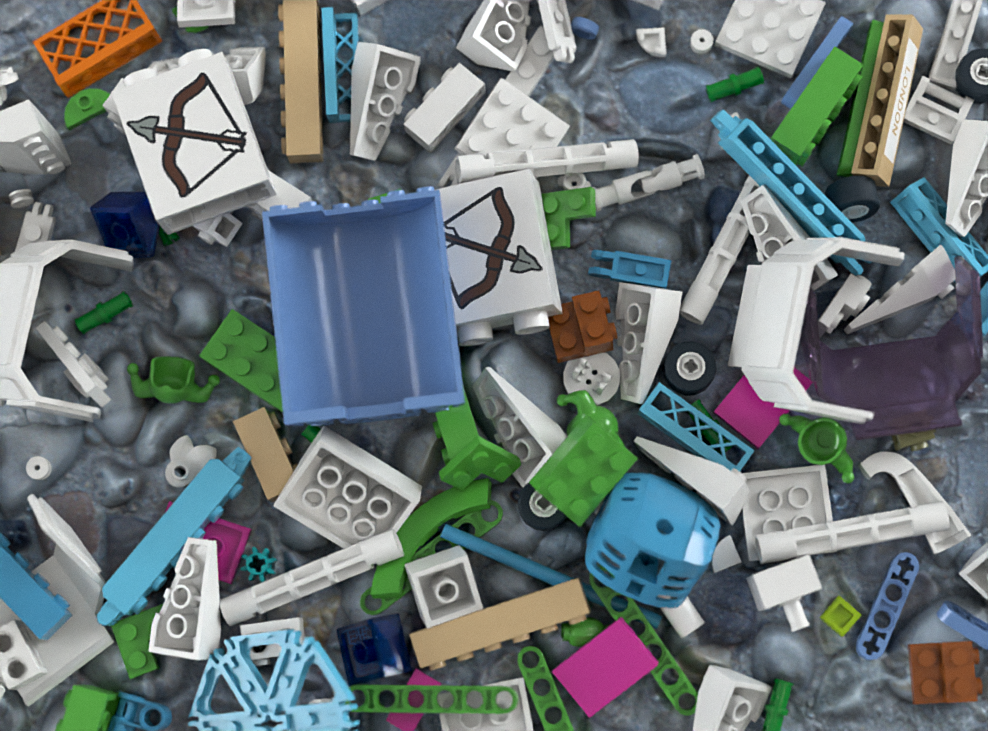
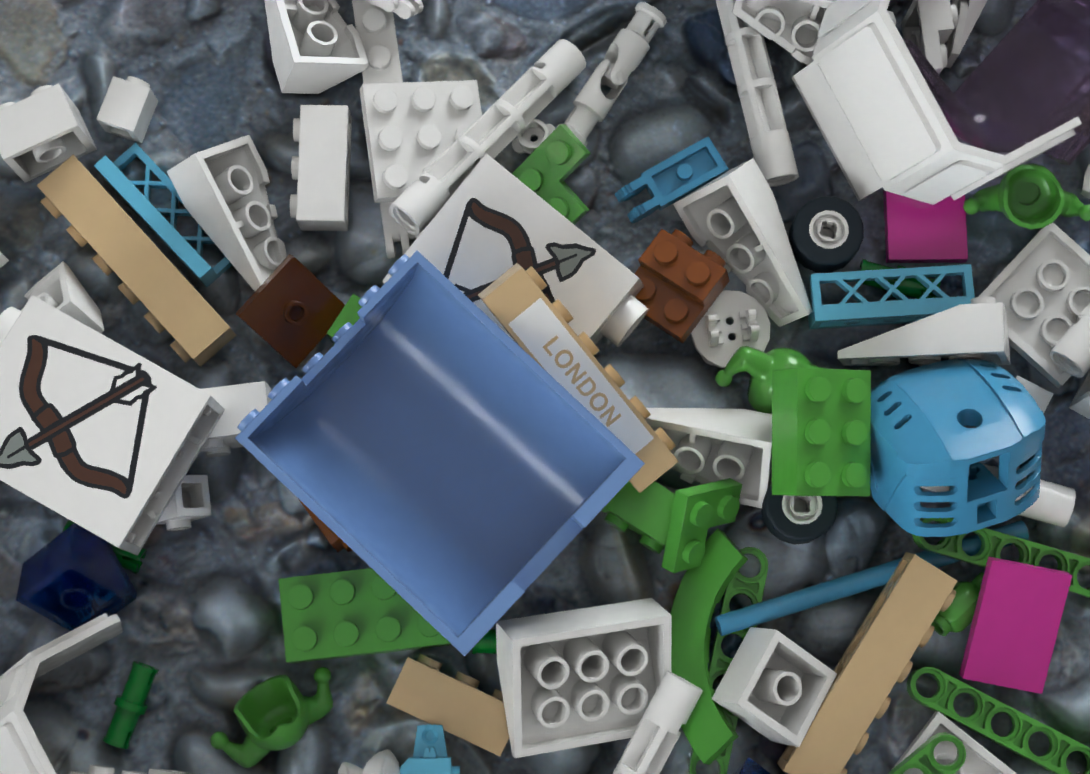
camera: 50 degrees left, 0 degrees up
none -> reddish brown plate [236,254,345,368]
none -> brick [478,263,679,493]

